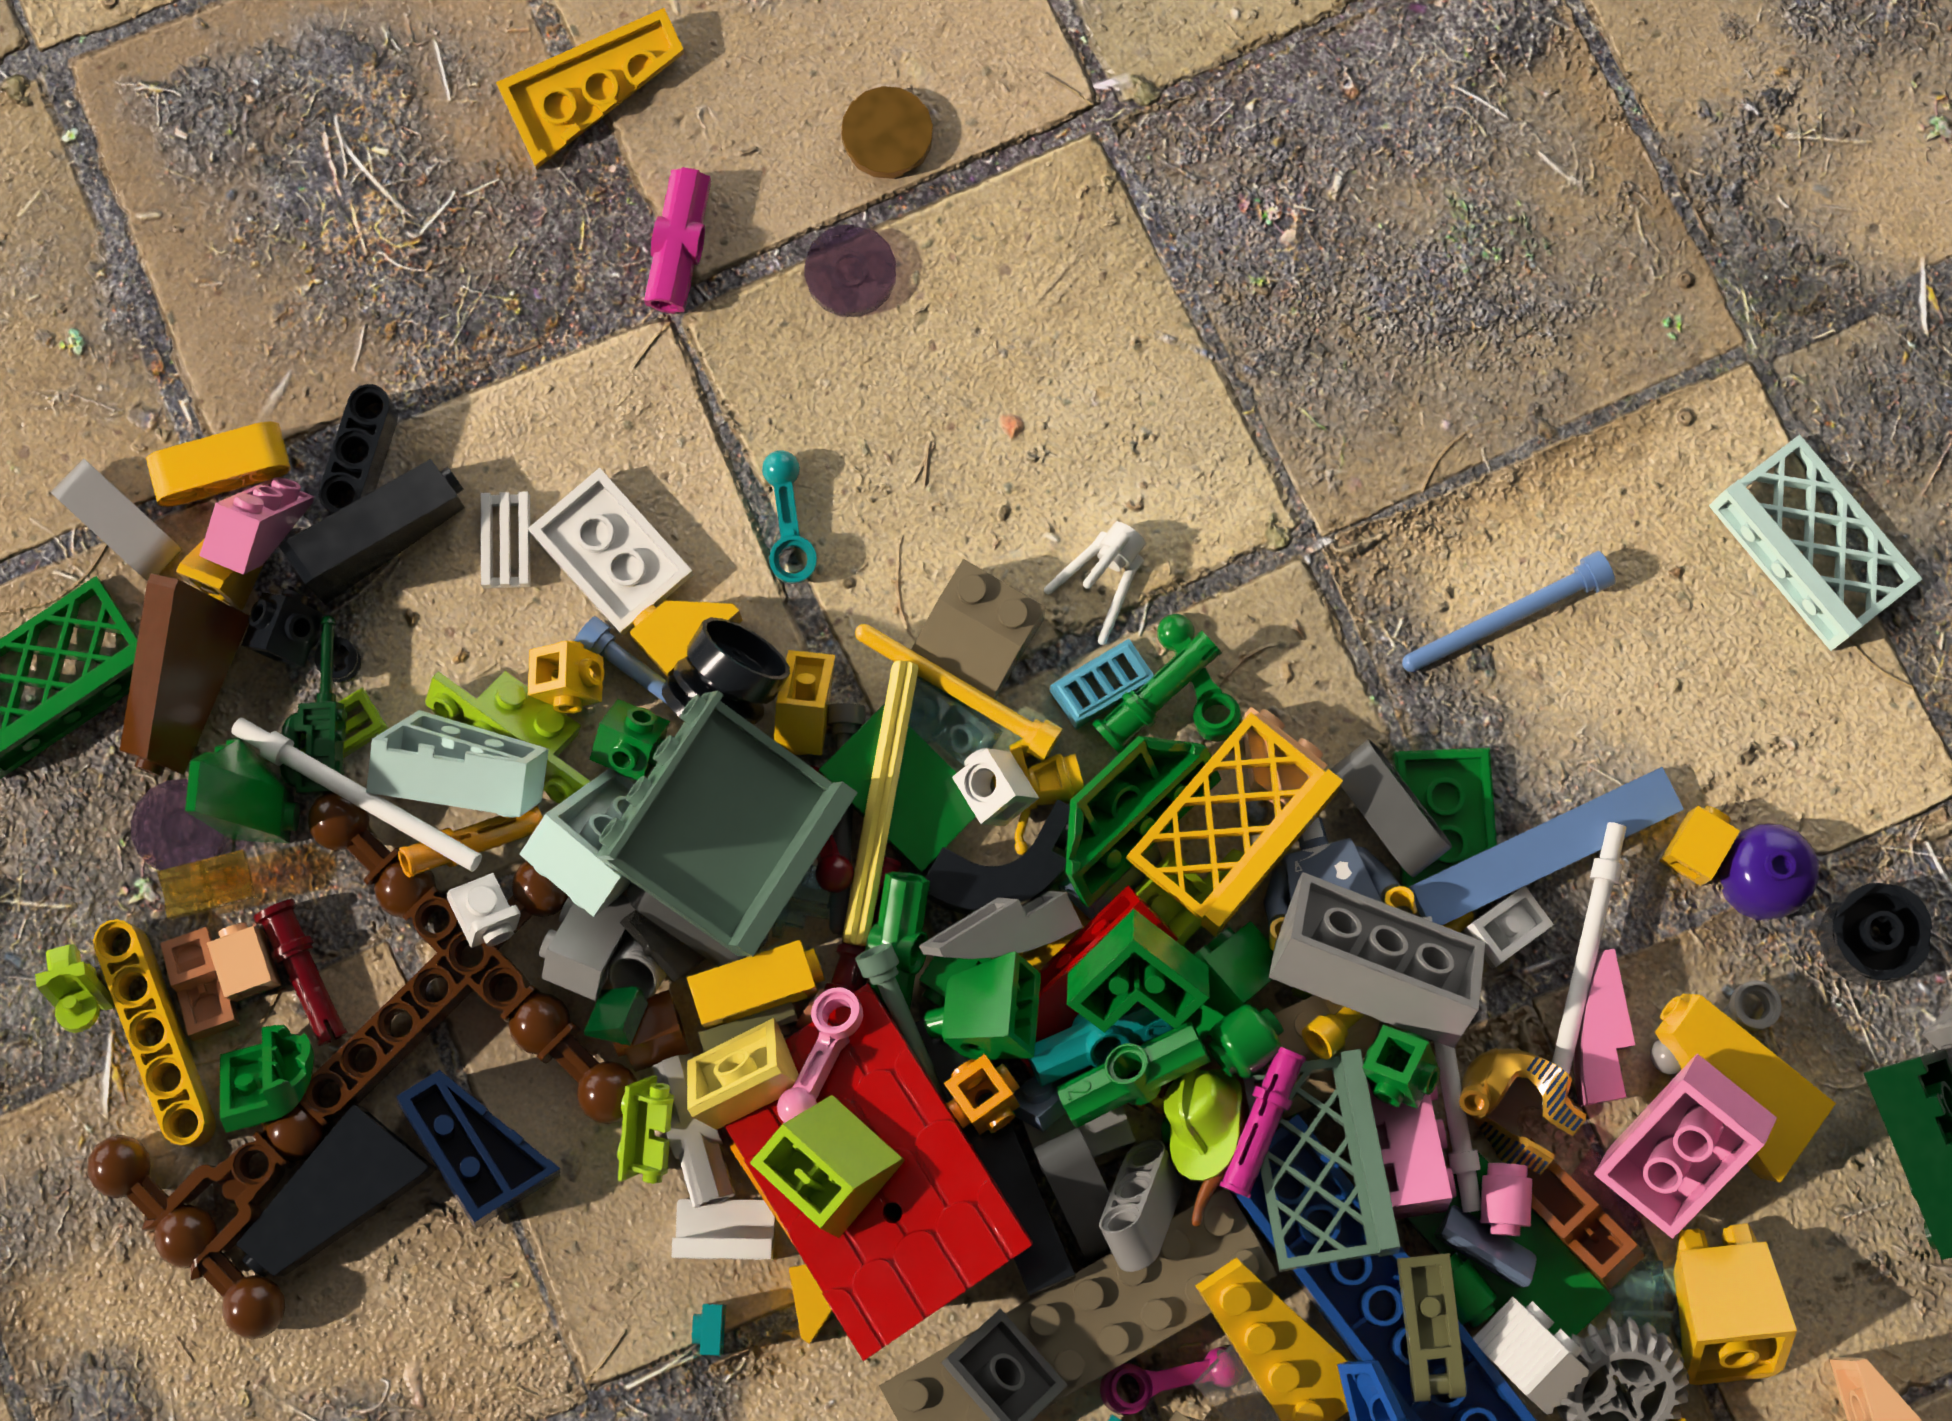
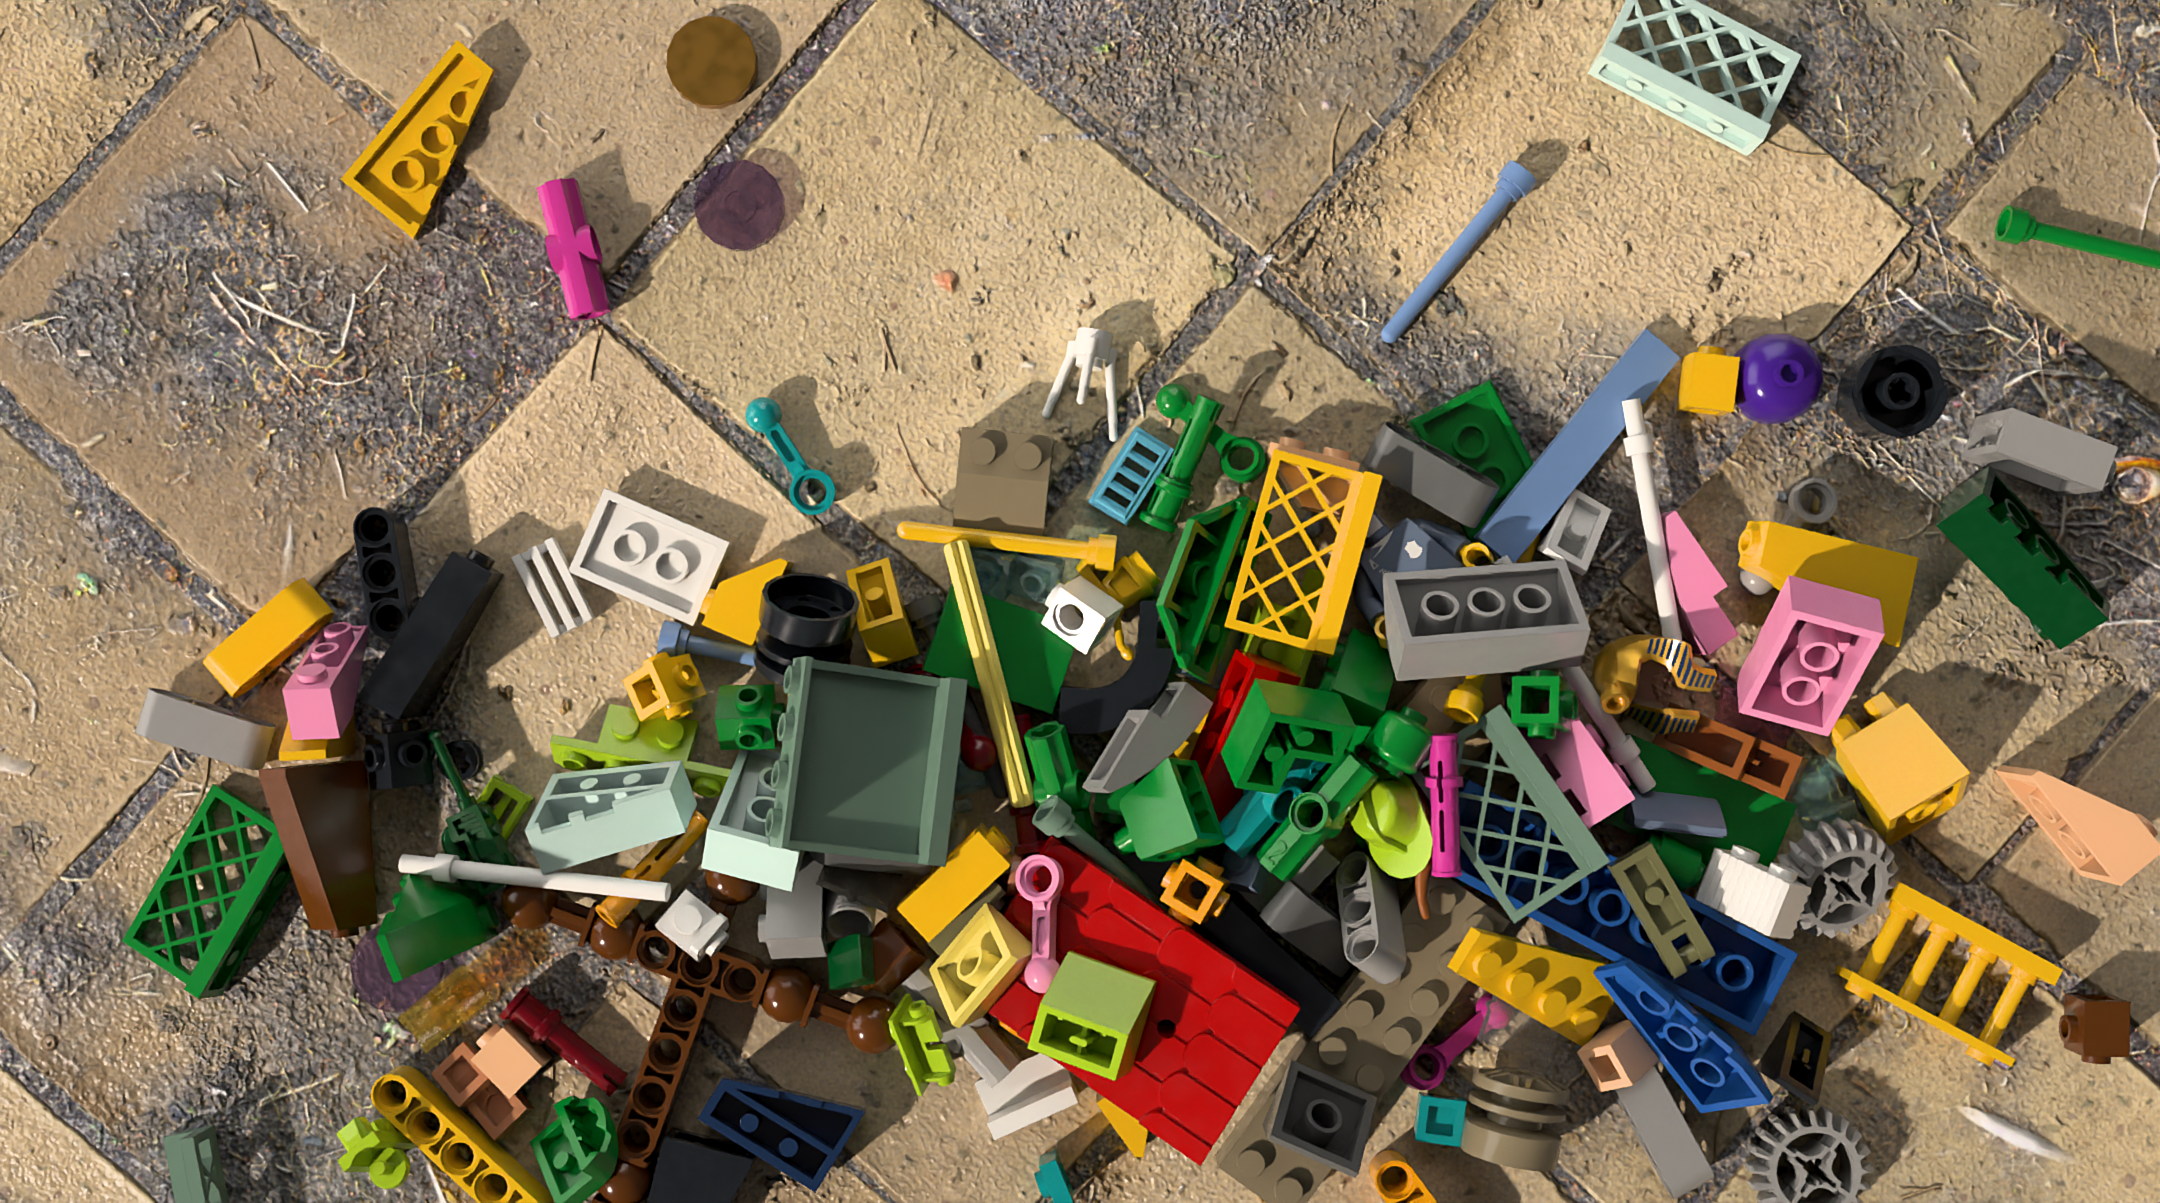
camera: 25 degrees left, 10 degrees up
bright pink brick [1480,1163,1532,1236] -> none

